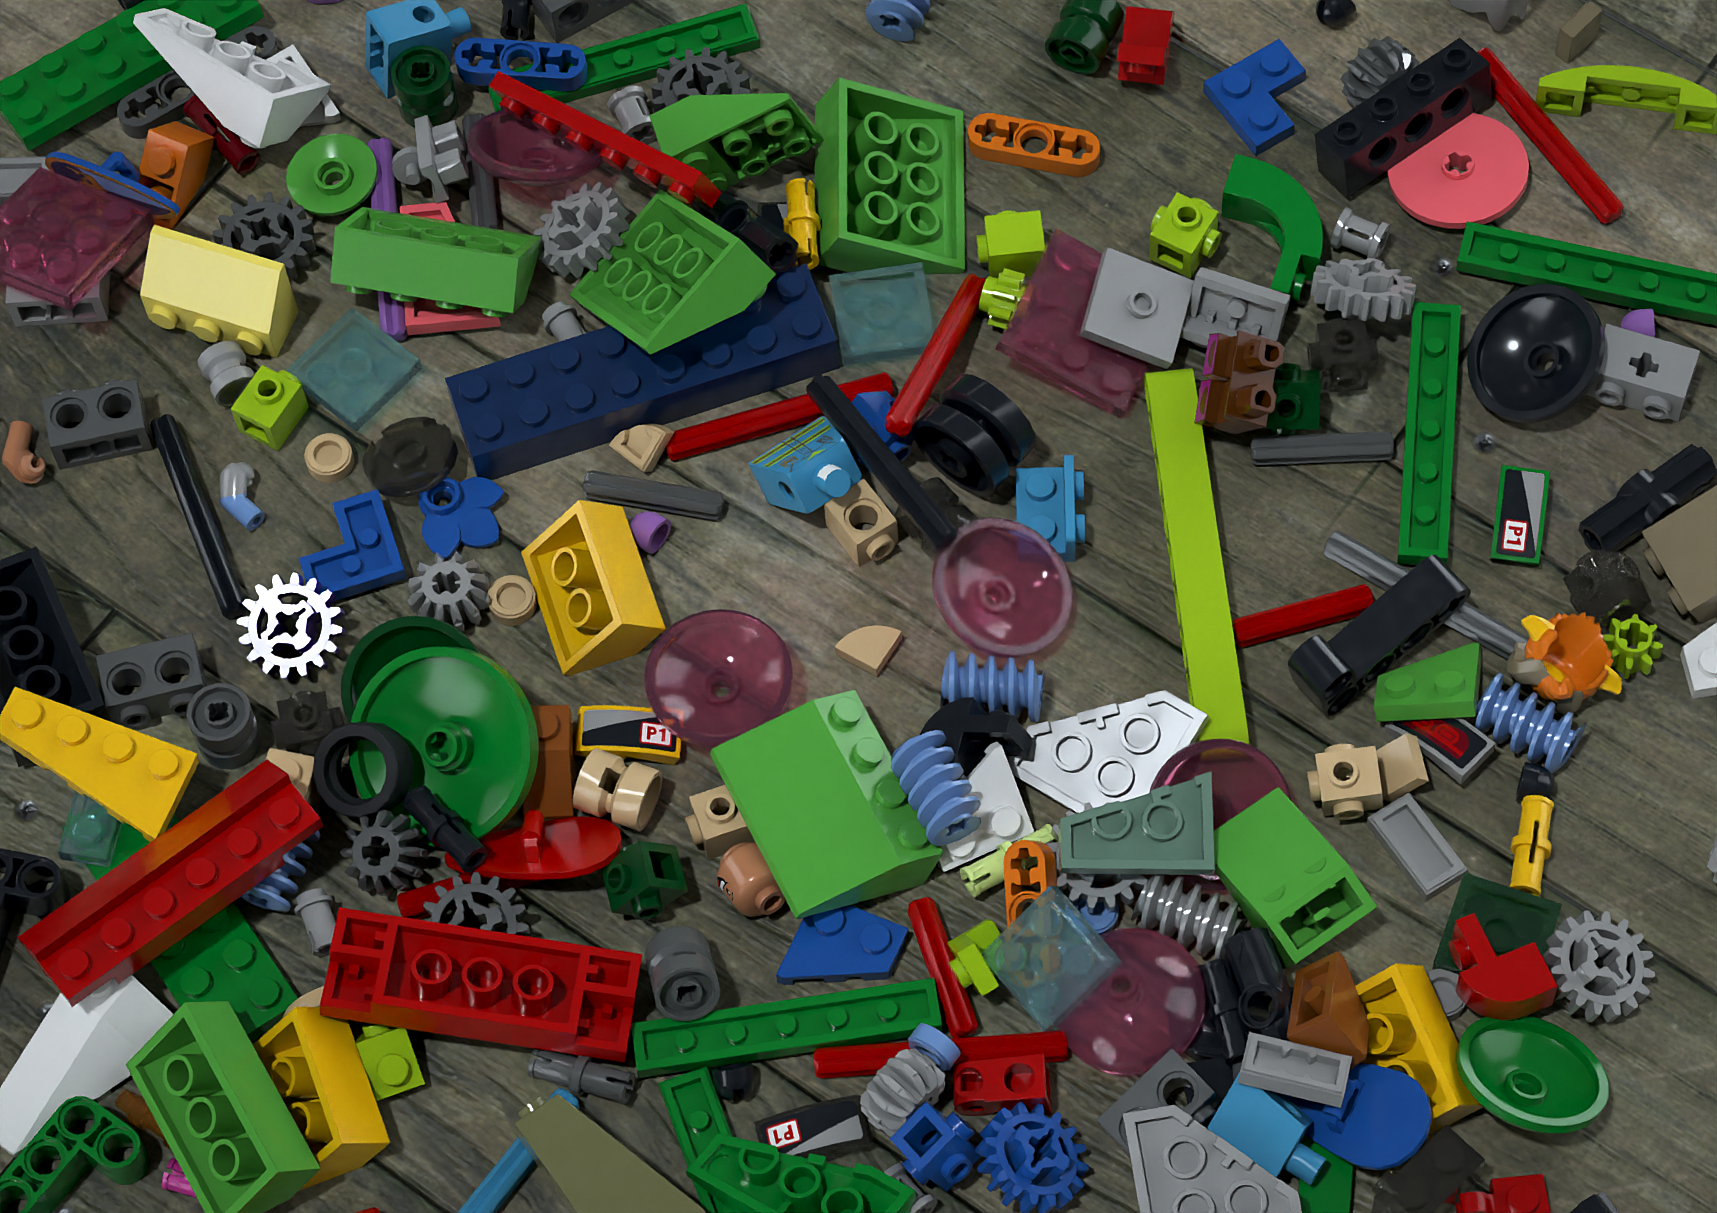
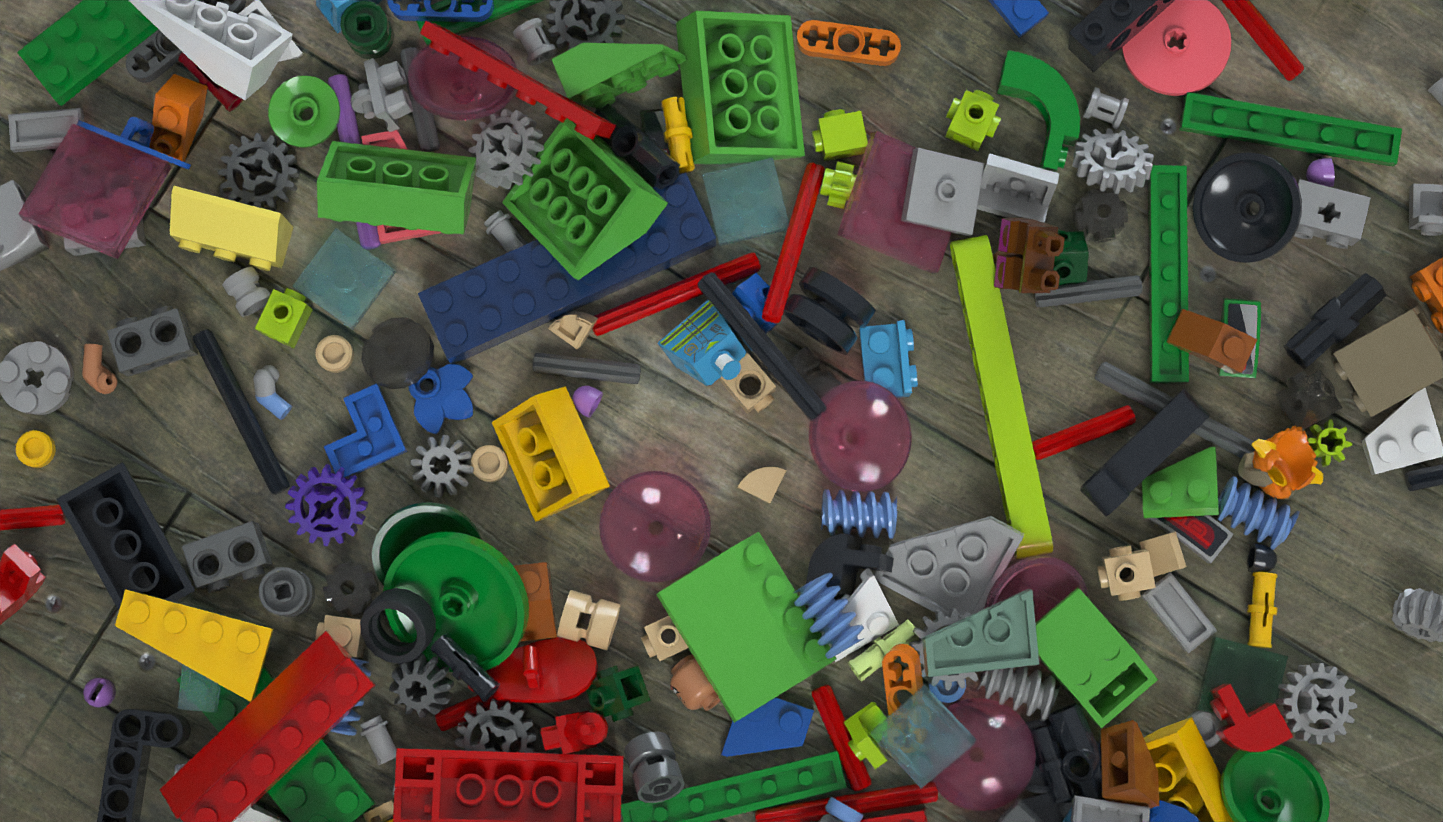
camera: 10 degrees left, 20 degrees up
slope [574,705,683,765] -> none
none -> red hips [541,710,608,754]
none -> dark orange slope [1166,309,1258,374]

